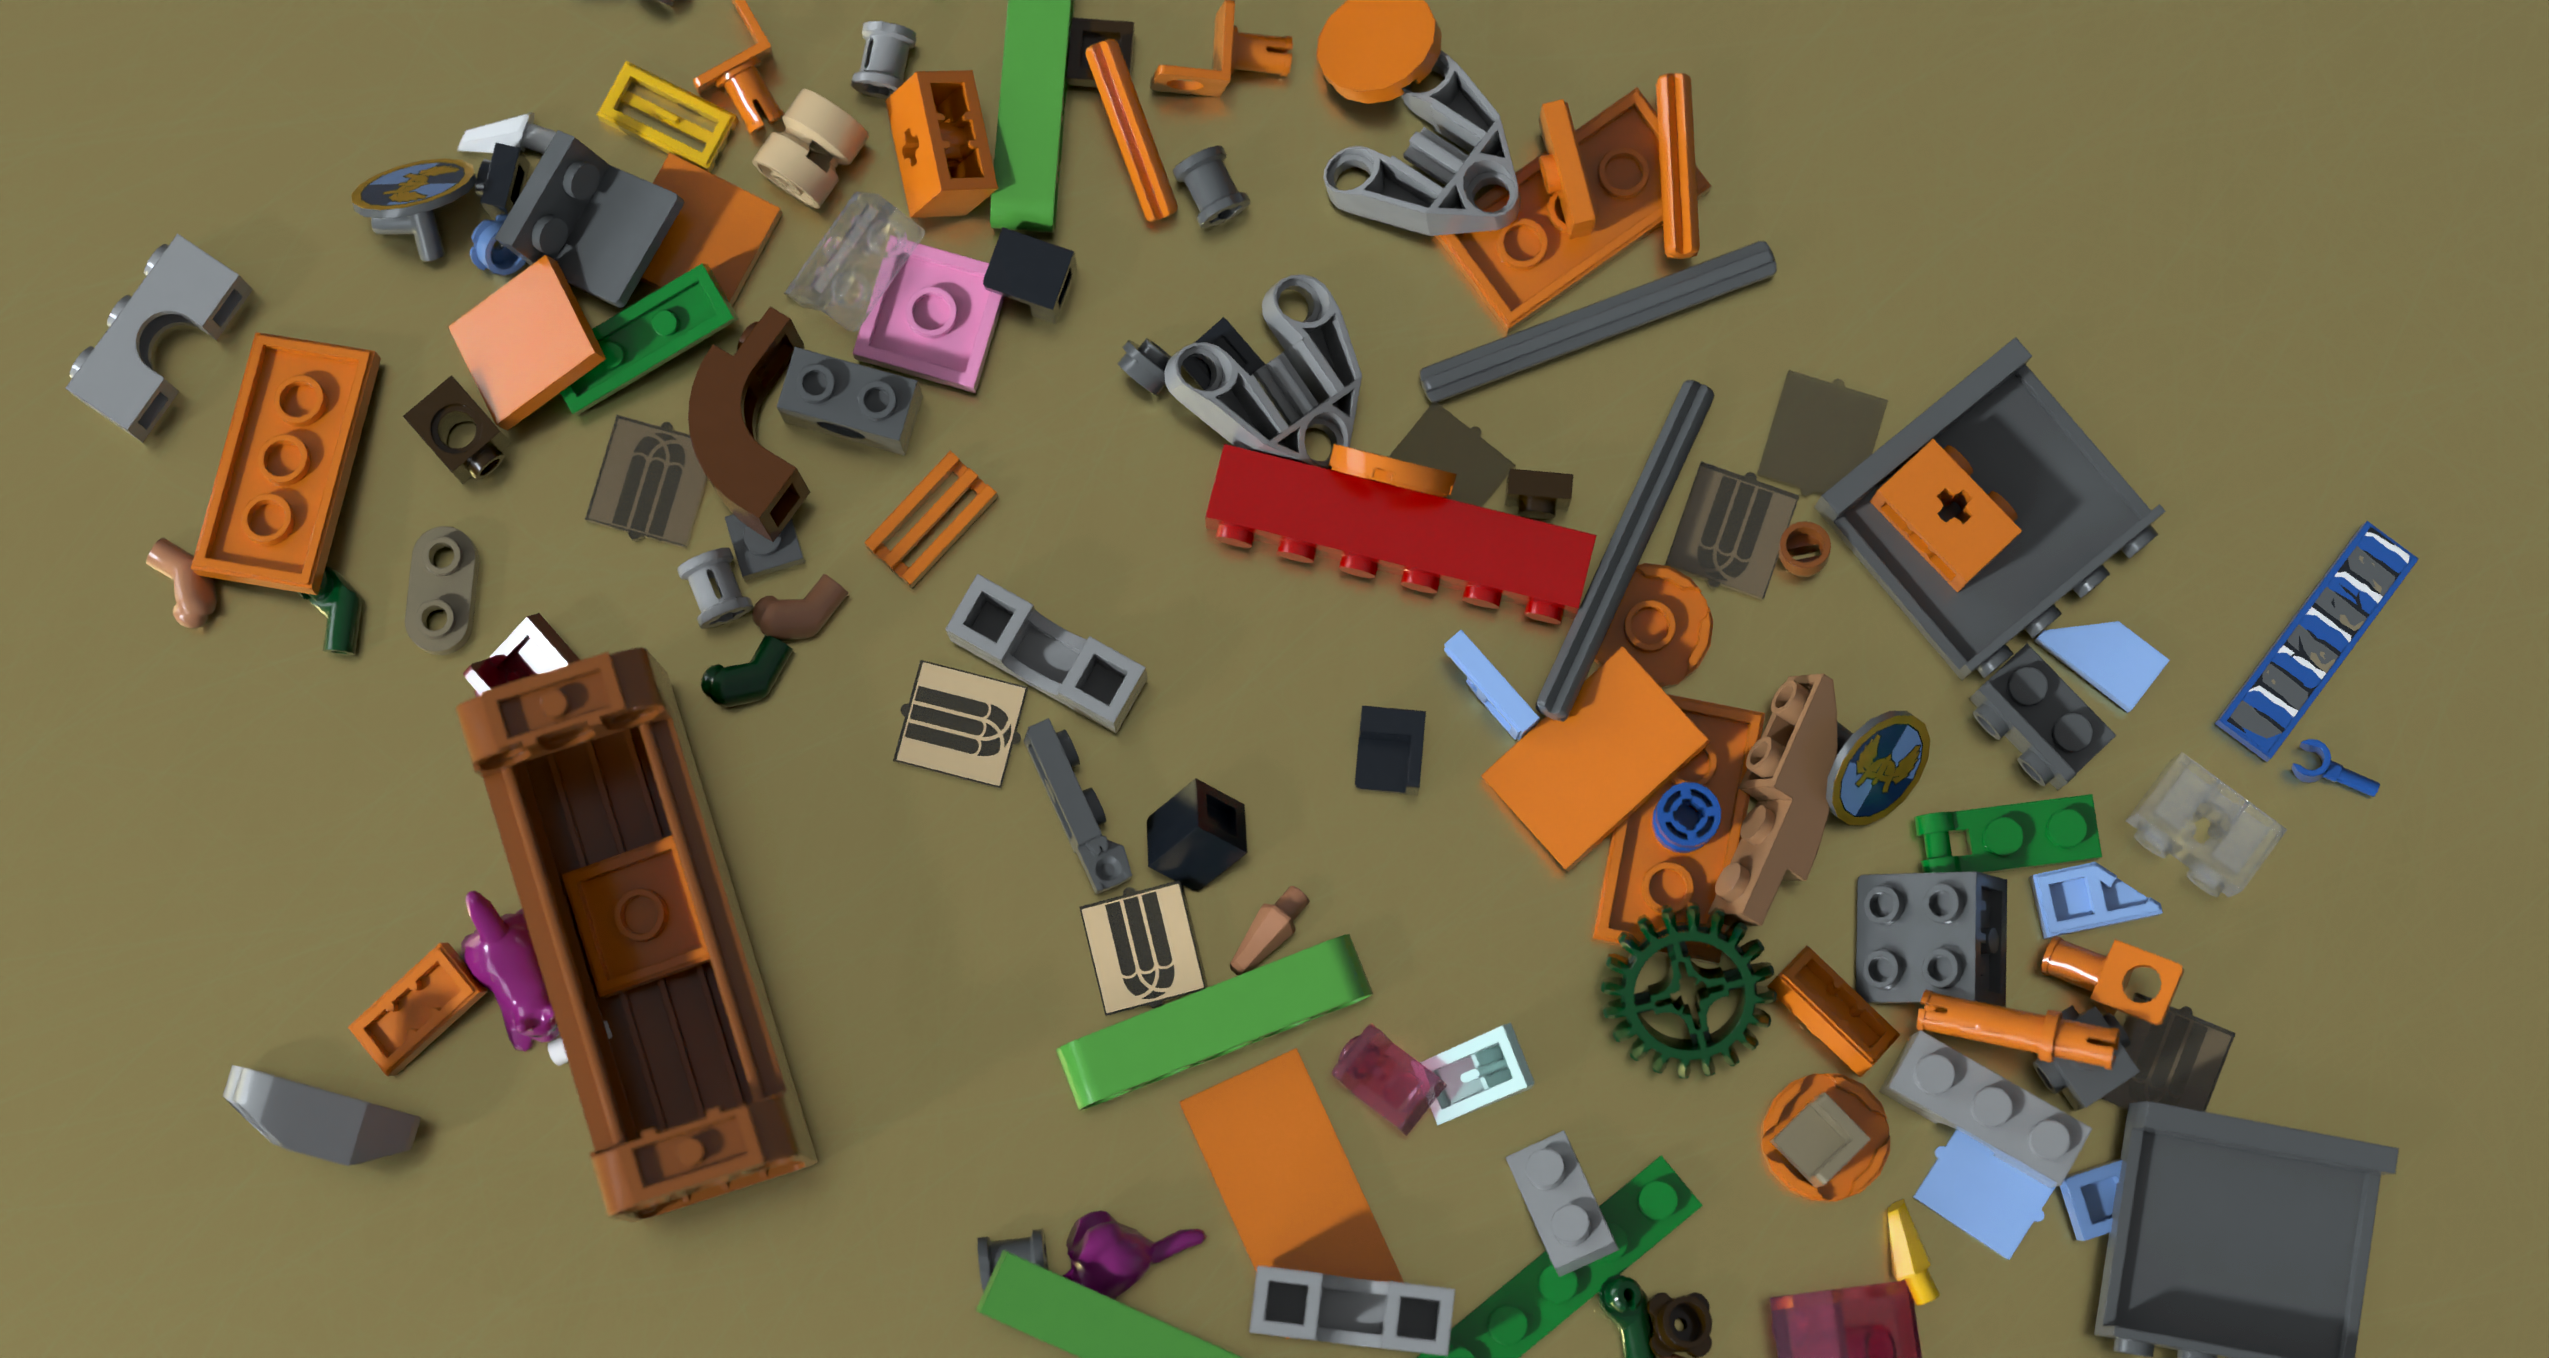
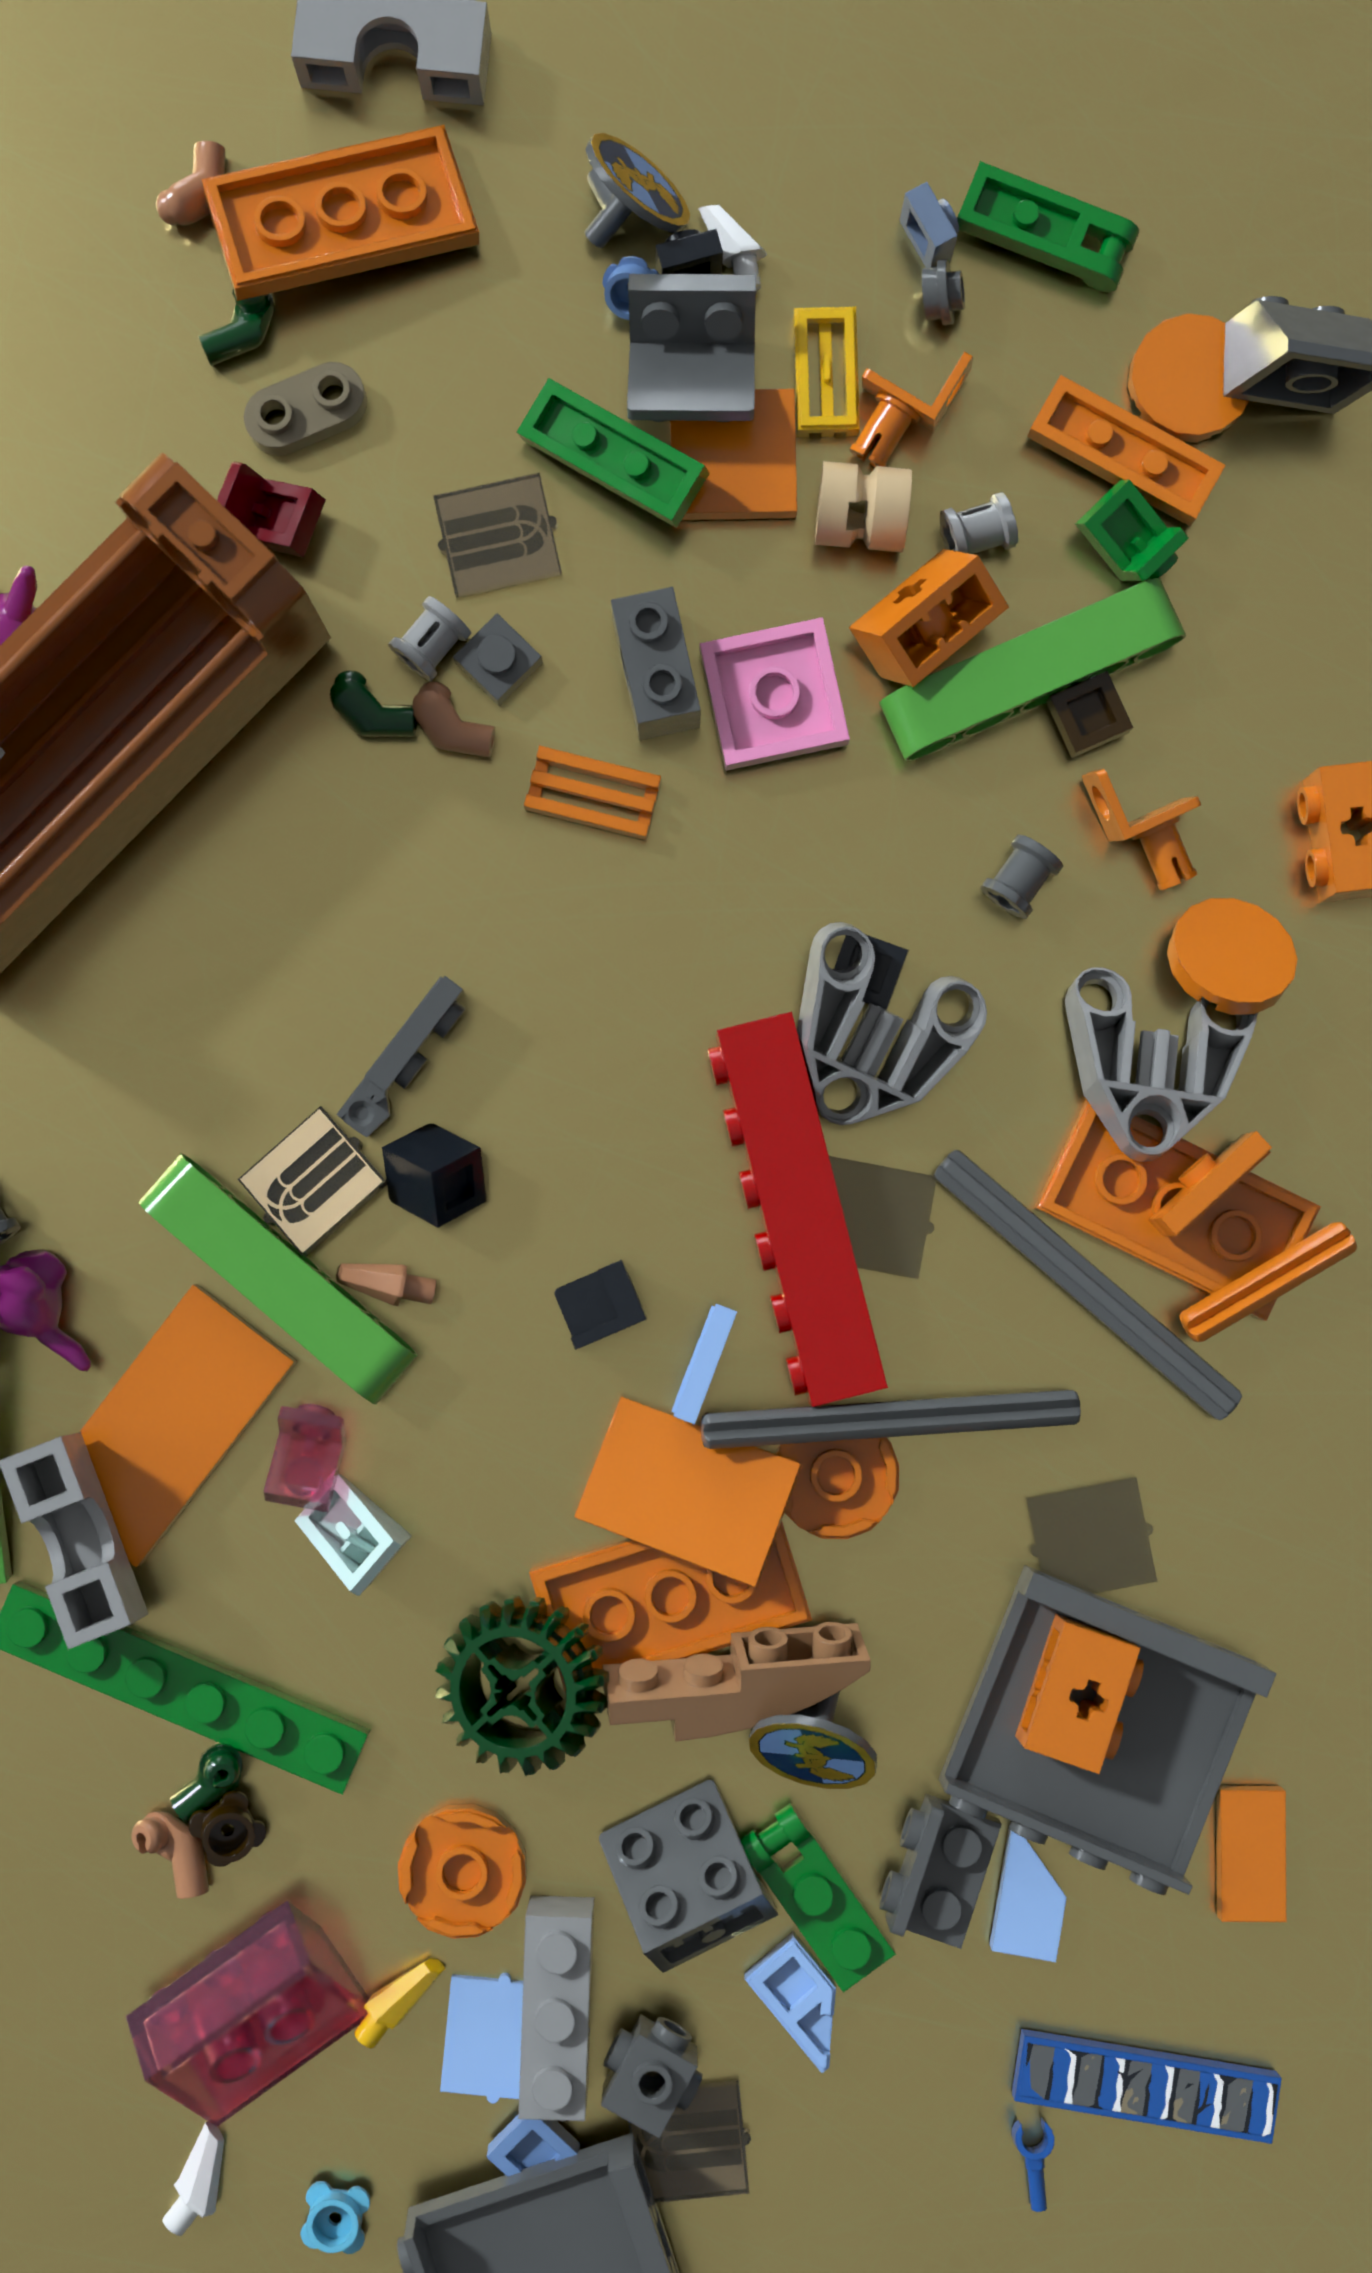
camera: 60 degrees right, 5 degrees up
dark brown brick [403,375,511,484] -> none
orange tile [448,255,606,431] -> none
orange tile [562,836,711,998] -> none
reddish brown arch [688,306,810,542] -> none
clear bracket [784,192,925,332] -> none
piece [893,660,1029,790] -> none
light grey arch [945,574,1148,733] -> none
black panel [983,227,1077,324] -> none
orange axle [1085,39,1178,221] -> none
dark grey plate [1118,338,1171,395] -> none
orange tile [1329,444,1457,498] -> none
dark brown plate [1505,469,1573,519] -> none
light grey plate [1505,1130,1619,1277] -> none
blue wheel [1652,782,1721,853] -> none
clear smoke piece [1665,461,1800,600] -> none
orange plate [1767,945,1900,1078] -> none
dark tan panel [1770,1092,1871,1188] -> none
dark orange hinge [1779,521,1831,577] -> none
orange pin [1917,989,2120,1070] -> none
orange bracket [2041,936,2184,1025] -> none
clear brick [2126,752,2287,898] -> none
none -> orange tile [1216,1785,1287,1922]

